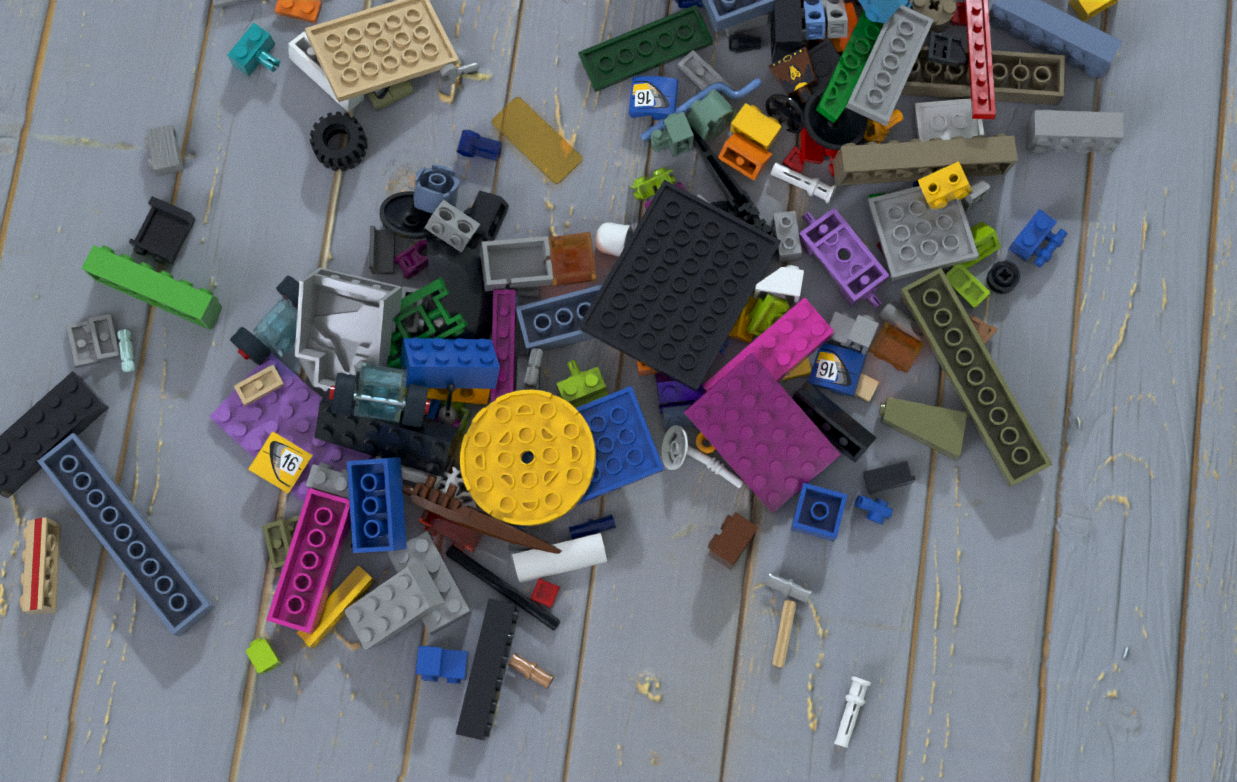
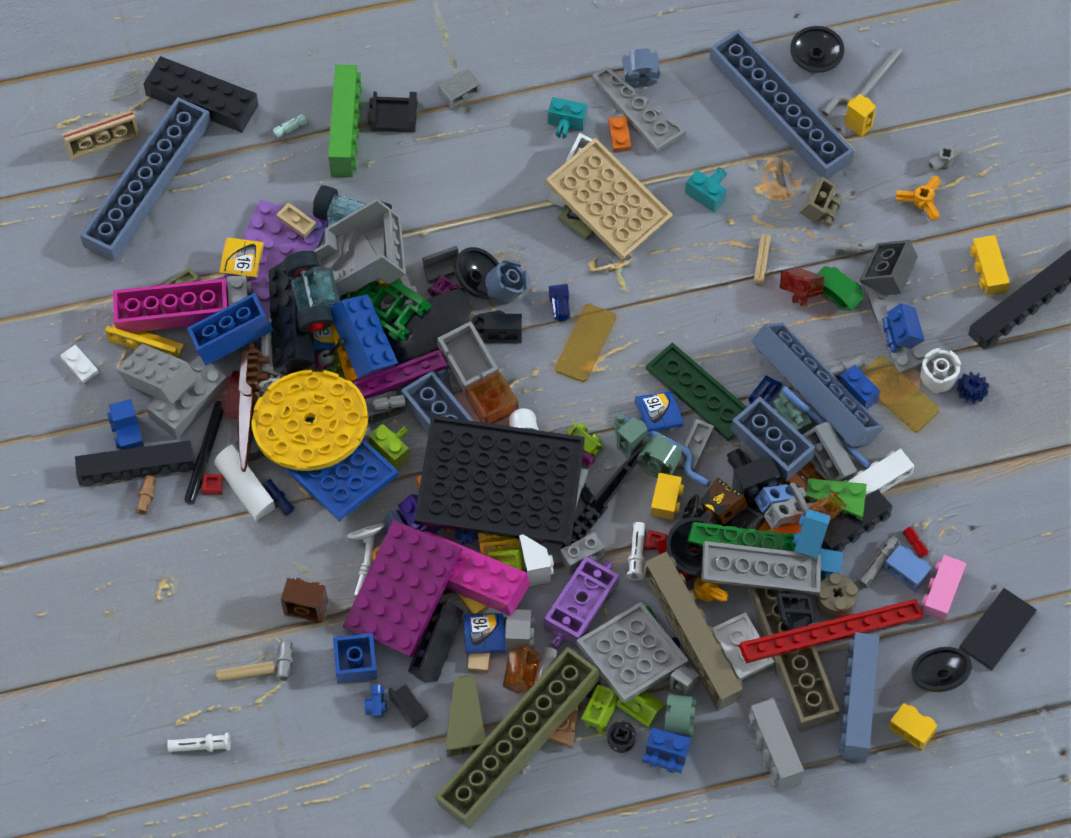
camera: 65 degrees right, 15 degrees down
light grey slope [66,314,120,368] -> none
lime brick [245,637,283,675] -> none
black tyre [310,112,368,171] -> none
light grey brick [425,200,480,253] -> none
light grey bar [439,62,479,85] -> none
orange brick [718,131,772,181] -> none
yellow brick [918,161,972,210] -> none
none -> white plate [60,345,99,384]
none -> sand green brick [664,694,697,737]

